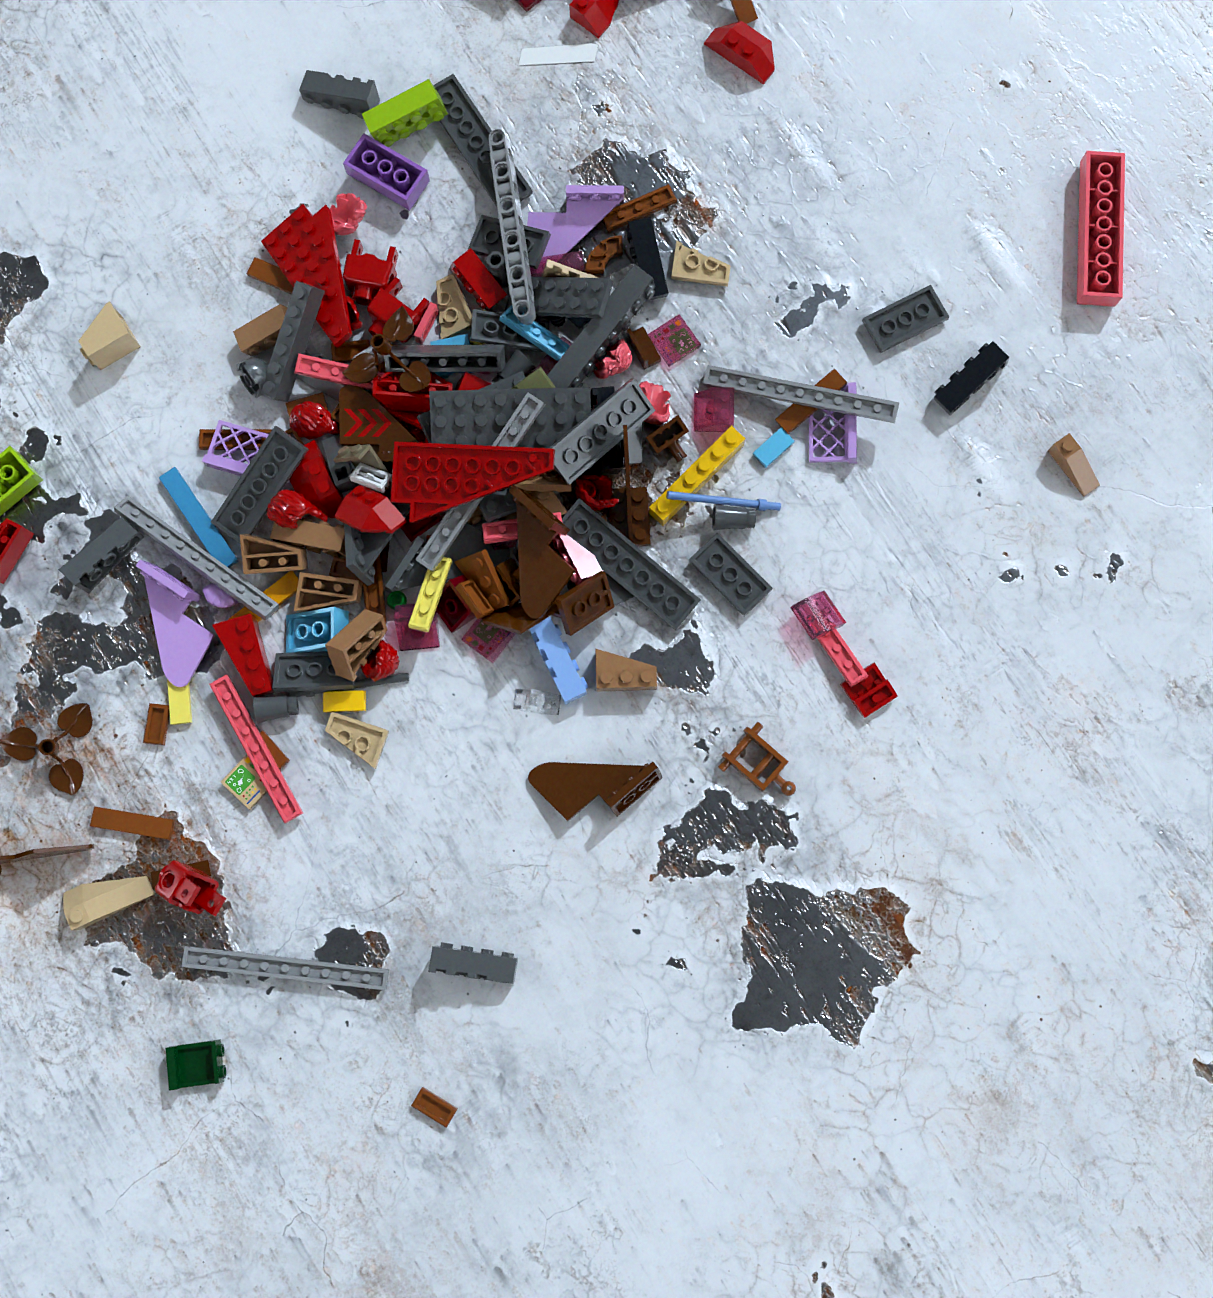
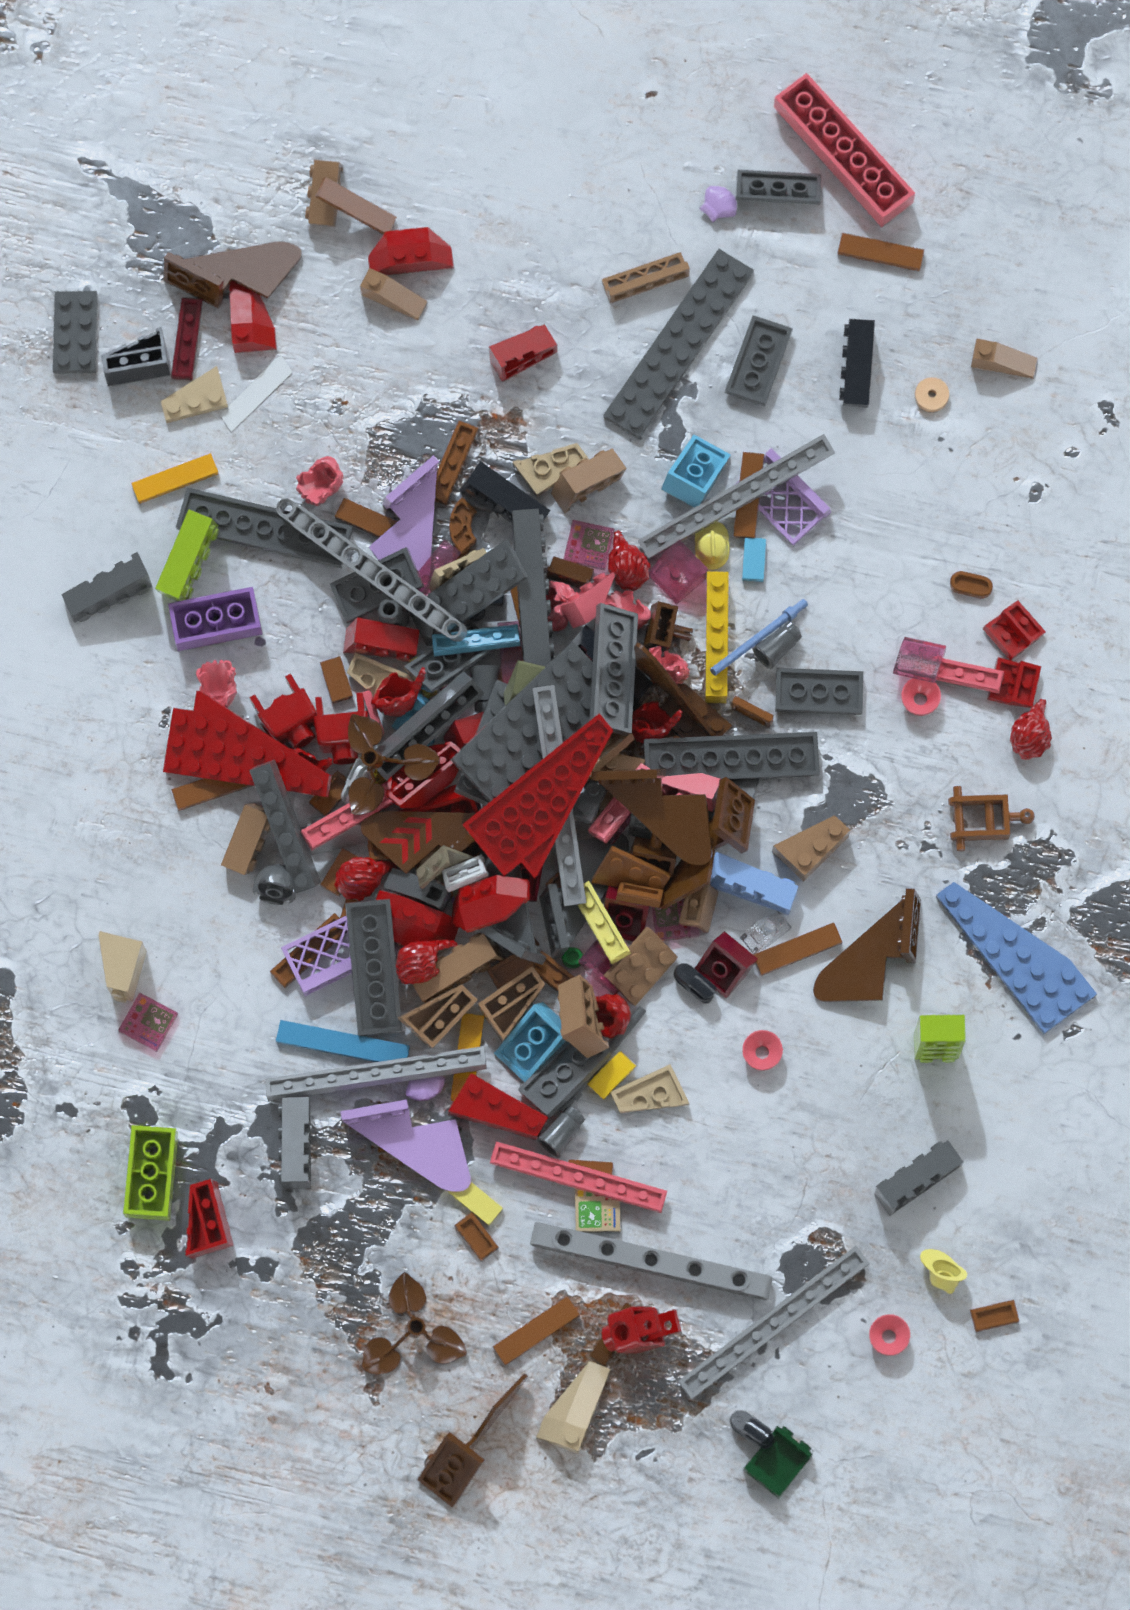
camera: 45 degrees left, 5 degrees down
none -> clear pink tile [118,993,179,1052]
none -> light orange tile [131,453,219,504]
none -> tan wing [161,366,228,423]
none -> coral hair [296,456,344,506]
none -> dark orange tile [320,656,353,704]
none -> dark orange tile [335,498,398,538]
none -> medium nougat slope [360,268,427,320]
none -> red hair [371,667,426,717]
none -> red wedge [489,324,558,382]
none -> light grey beam [530,1222,773,1300]
none -> medium nougat wedge [551,448,627,514]
none -> coral slope [561,572,615,628]
none -> medium nougat fence [602,252,690,304]
none -> dark grey plate [603,249,754,439]
none -> medium nougat plate [604,927,678,1006]
none -> red hair [608,530,651,591]
none -> coral hair [649,646,690,685]
none -> medium azure slope [661,435,731,508]
none -> black arm [673,963,716,1004]
none -> medium nougat panel [679,884,719,933]
none -> light yellow piece [695,521,729,570]
none -> dark red slope [695,931,758,998]
none -> lavender animal [699,186,737,222]
none -> black arm [730,1410,774,1449]
none -> dark orange tile [731,696,774,728]
none -> dark grey slope [736,170,821,205]
none -> coral piece [742,1030,783,1071]
none -> dark orange tile [753,922,843,976]
none -> dark orange tile [837,233,924,272]
none -> coral piece [869,1314,910,1356]
none -> coral piece [901,676,941,716]
none -> lime brick [914,1015,966,1063]
none -> light nougat piece [915,377,949,412]
none -> light yellow piece [920,1249,967,1294]
none -> medium blue wing [936,882,1097,1034]
none -> dark orange tile [950,571,993,599]
none -> red slope [983,600,1046,660]
none -> red hair [1010,699,1052,760]

